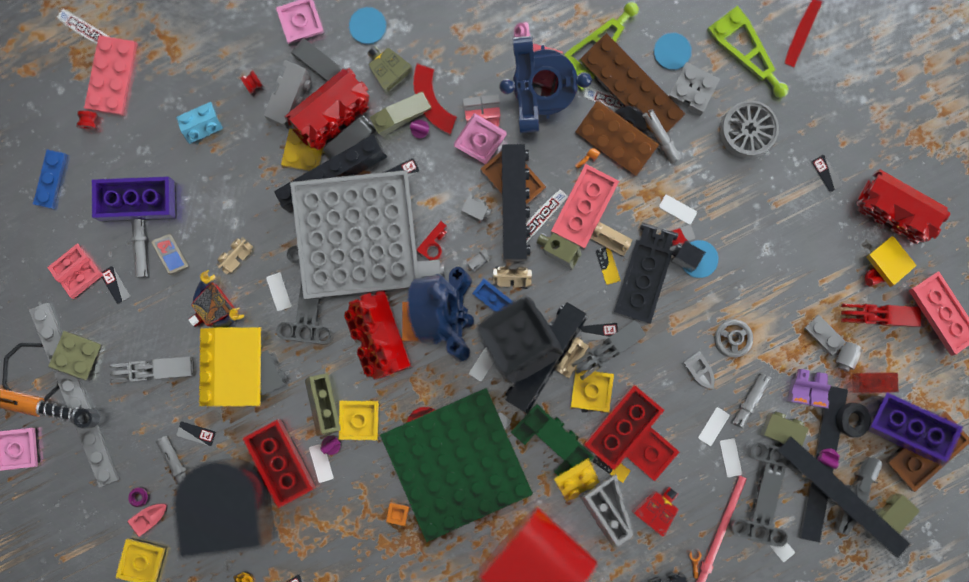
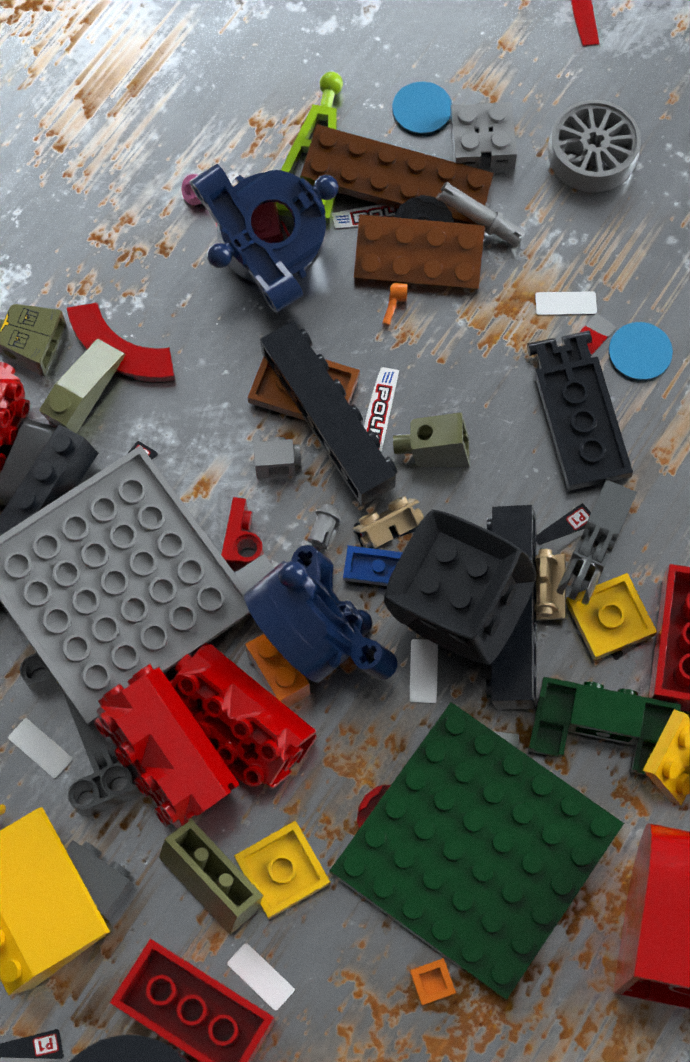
camera: 30 degrees left, 15 degrees down
magenta plate [320,435,341,455] -> none
magenta plate [410,119,430,139] -> none
bright pink plate [454,113,507,164] -> none
hips [463,94,501,127] -> none
coral plate [551,164,619,249] -> none
tan hinge [590,222,632,256] -> none
yellow sticker [596,247,621,285] -> none
black brick [671,240,706,272] -> none
lime plate [707,6,788,98] -> none
none -> red brick [94,664,240,828]

